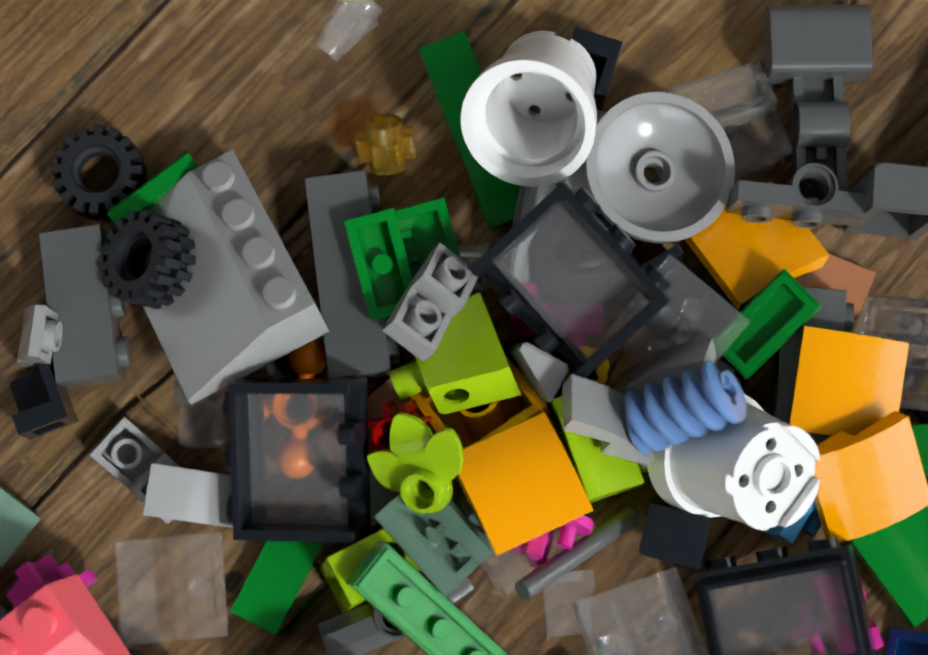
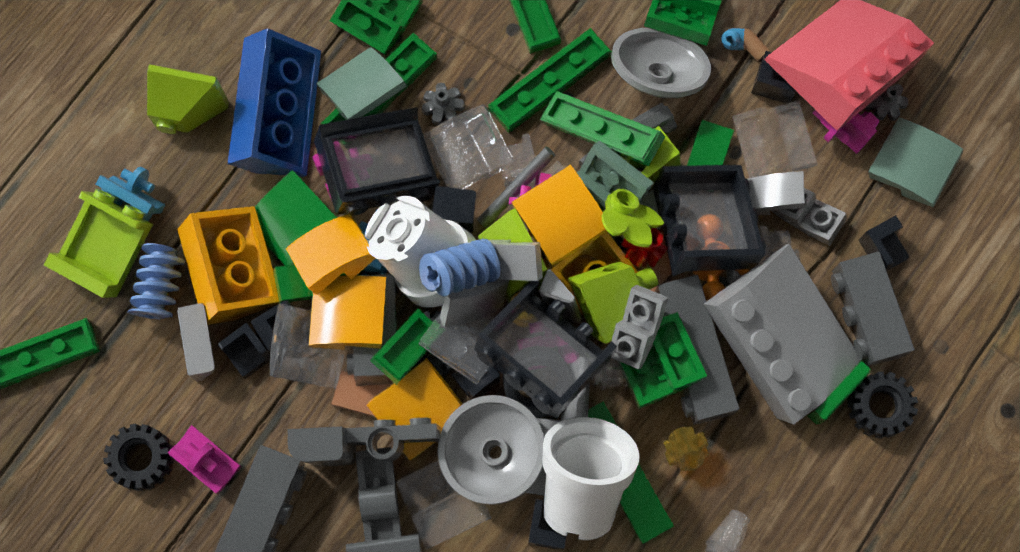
camera: 170 degrees right, 5 degrees down
light grey slope [17,304,63,369] -> none
black tyre [99,210,196,309] -> none

